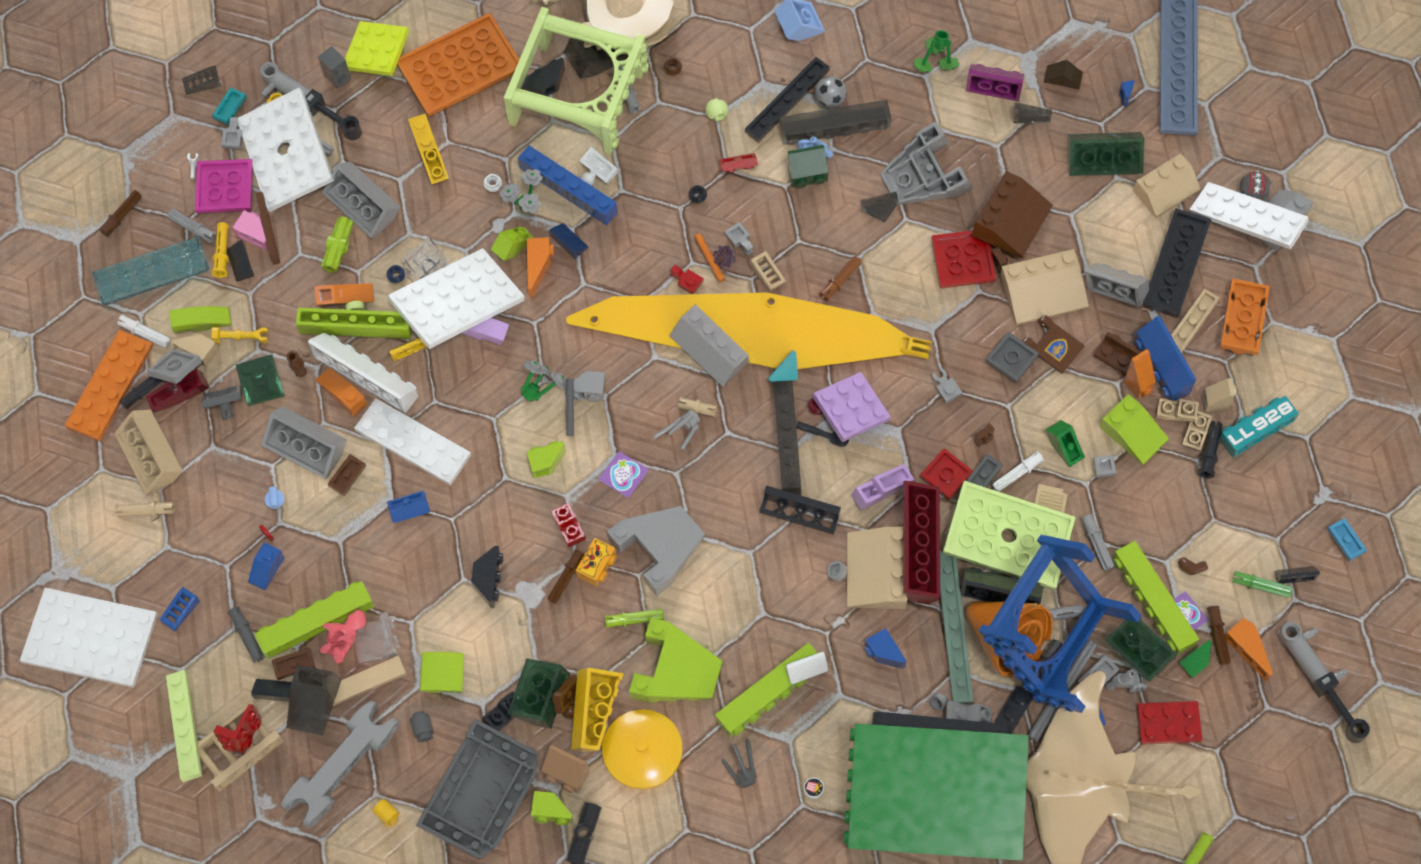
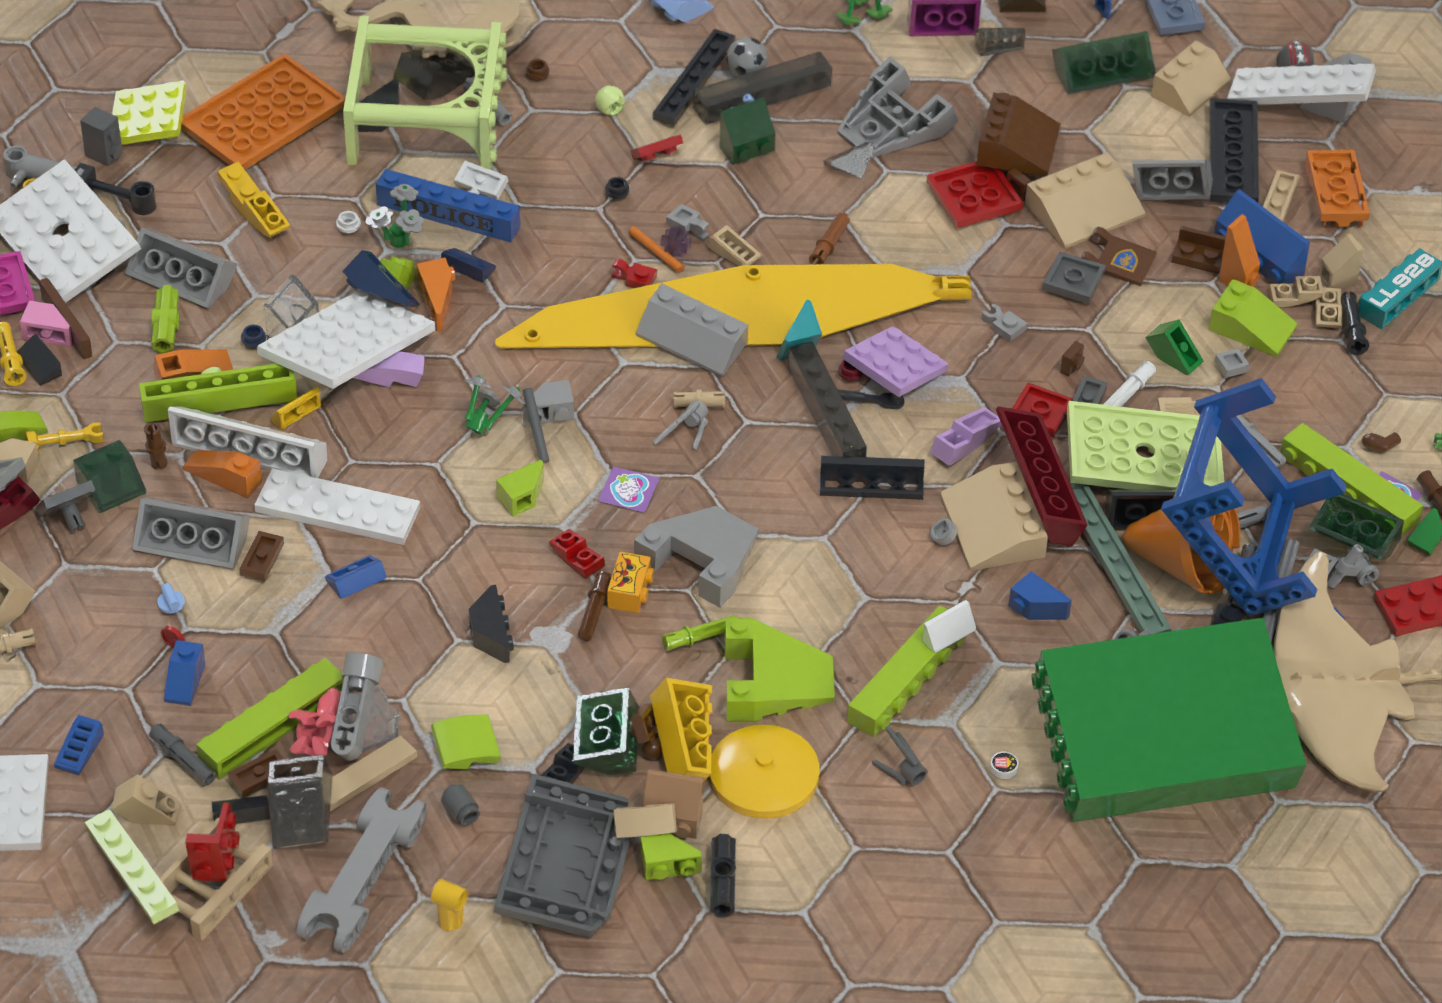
camera: 20 degrees left, 20 degrees down
none -> tan slope [111,774,180,825]
none -> light grey beam [331,652,384,761]
none -> dark blue slope [342,250,420,308]
none -> tan slope [614,803,677,838]

